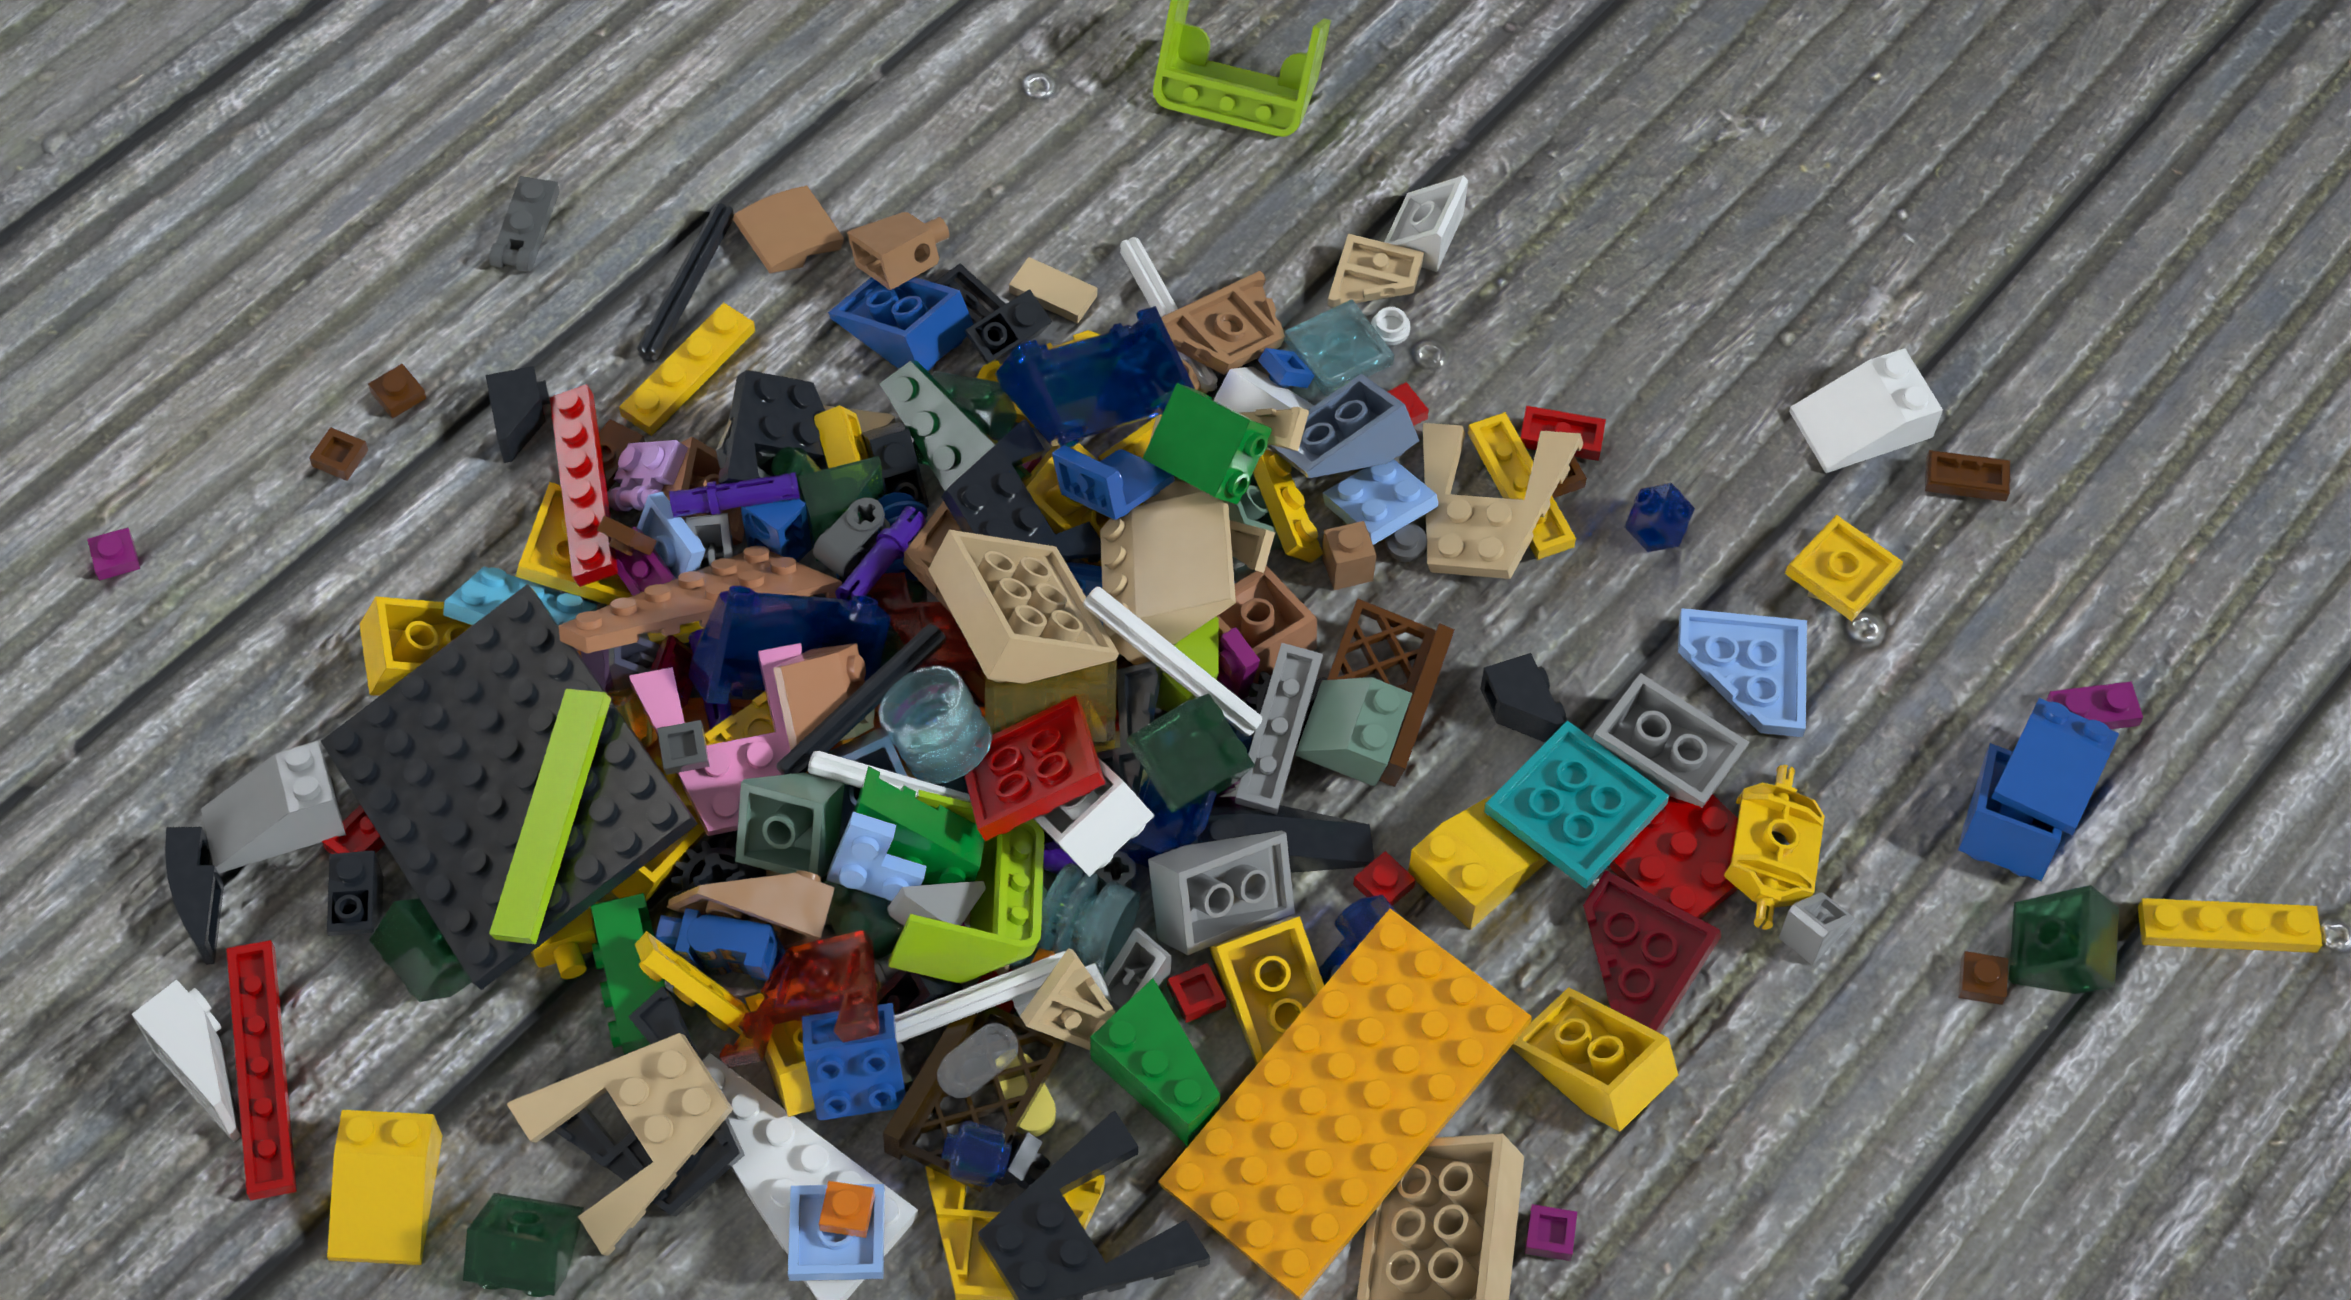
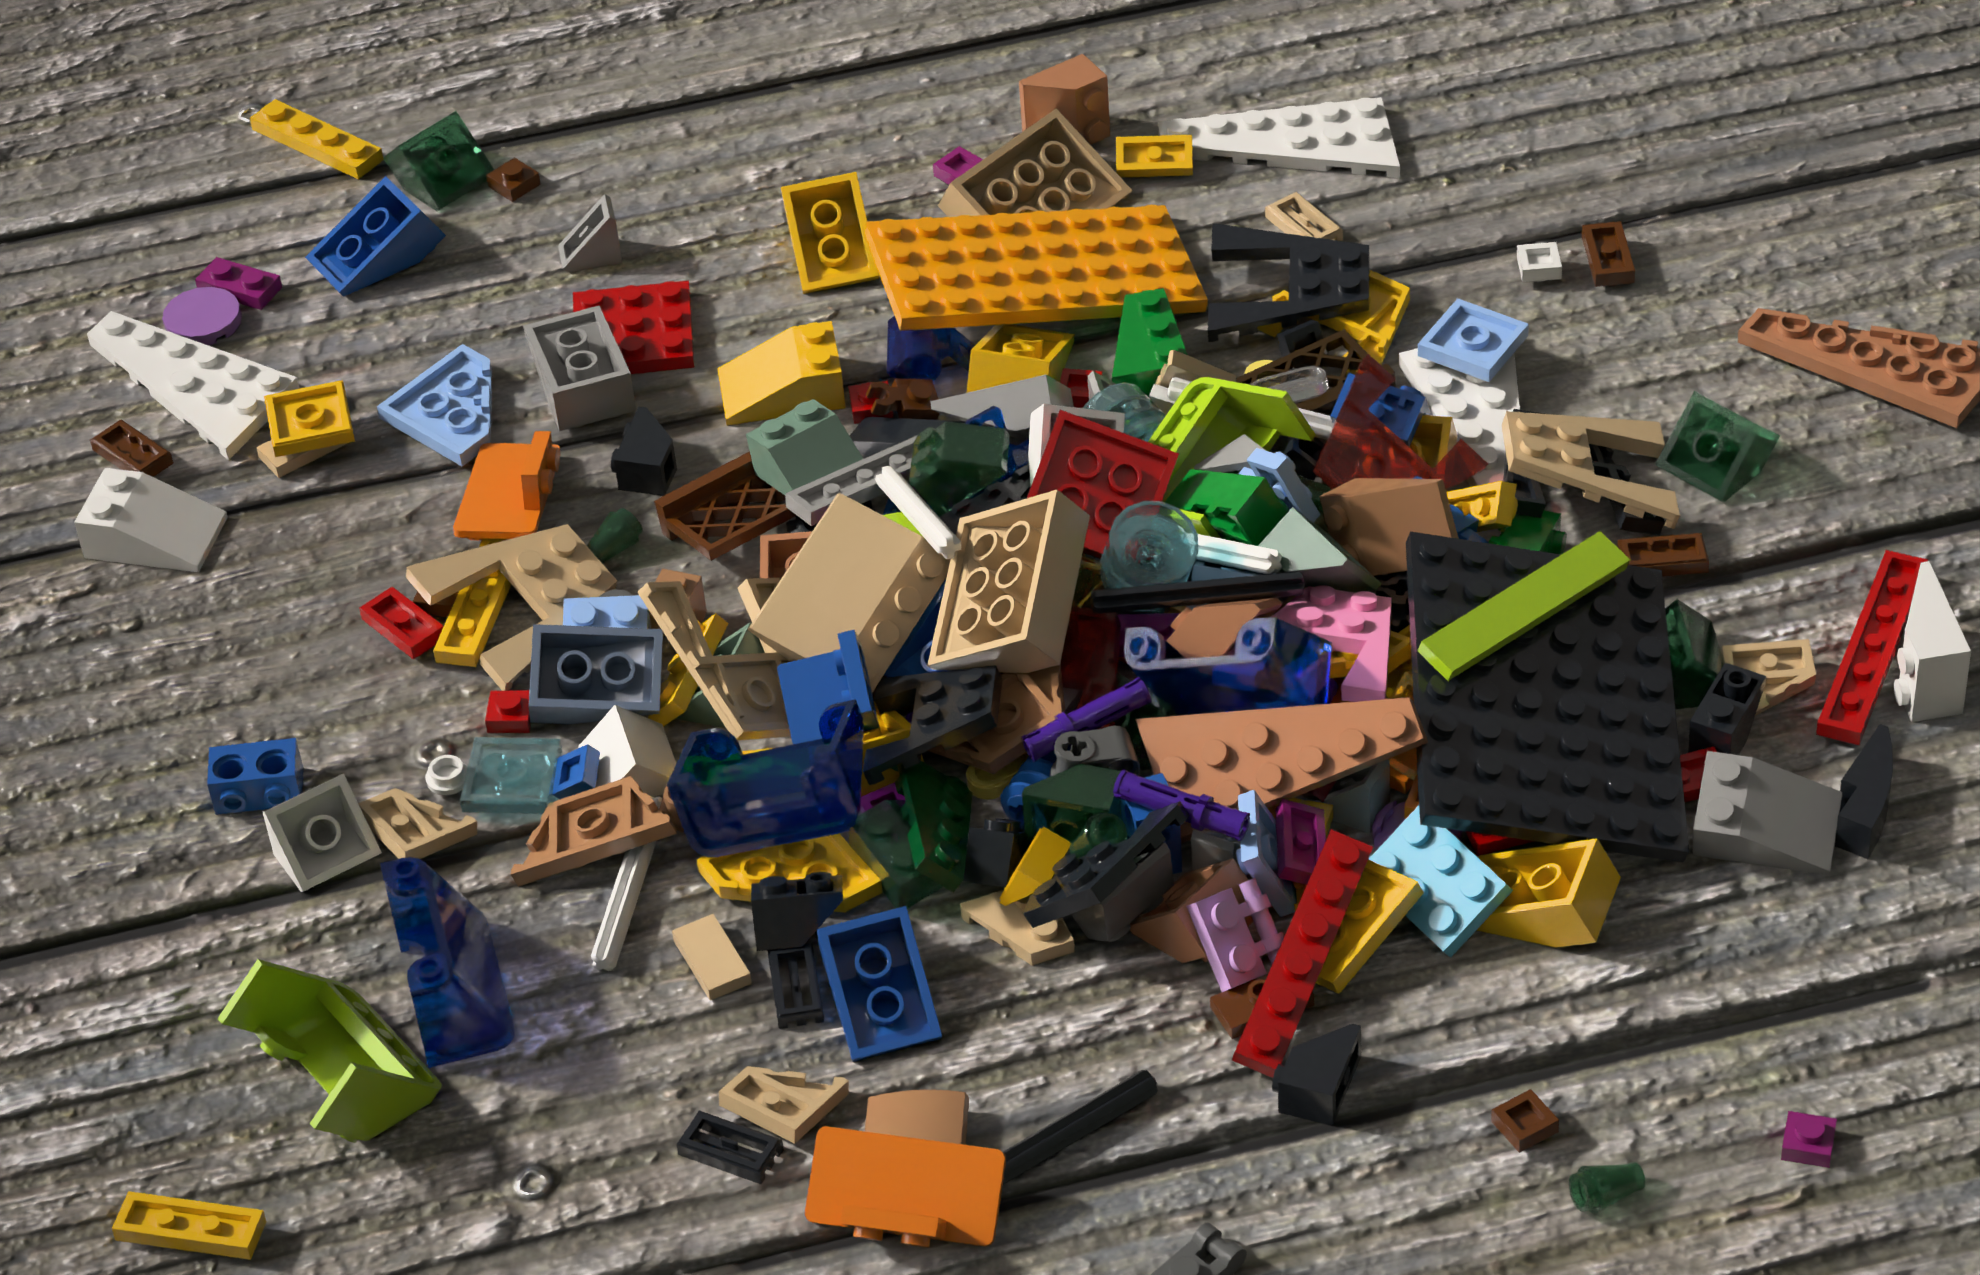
camera: 140 degrees left, 15 degrees down
yellow slope [327,1110,443,1265] -> none
reddish brown plate [368,364,427,419] -> none
reddish brown plate [597,515,657,556] -> none
yellow plate [619,302,755,436] -> none
dark grey plate [657,720,710,775] -> none
orange plate [819,1181,875,1238] -> none
medium nougat torso [847,212,949,290] -> none
clear blue head [941,1121,1012,1187] -> none
green panel [1142,383,1272,504] -> none
teal plate [1484,720,1669,889] -> none
dark red plate [1583,870,1721,1033] -> none
clear blue brick [1624,483,1695,552] -> none
yellow plate [1724,765,1825,930] -> none
blue slope [1991,698,2119,835] -> none
none -> white wing [87,311,300,460]
none -> medium lavender tile [162,287,242,346]
none -> blue brick [207,738,304,815]
none -> clear blue windscreen [380,857,515,1068]
none -> orange bracket [453,431,561,541]
none -> clear green cone [587,508,643,564]
none -> black tile [676,1110,784,1184]
none -> tan wing [719,1066,849,1144]
none -> orange bracket [805,1126,1006,1248]
none -> reddish brown plate [866,378,940,420]
none -> clear green cone [1569,1162,1645,1214]
none -> reddish brown plate [1617,533,1709,576]
none -> tan wing [1720,639,1816,716]

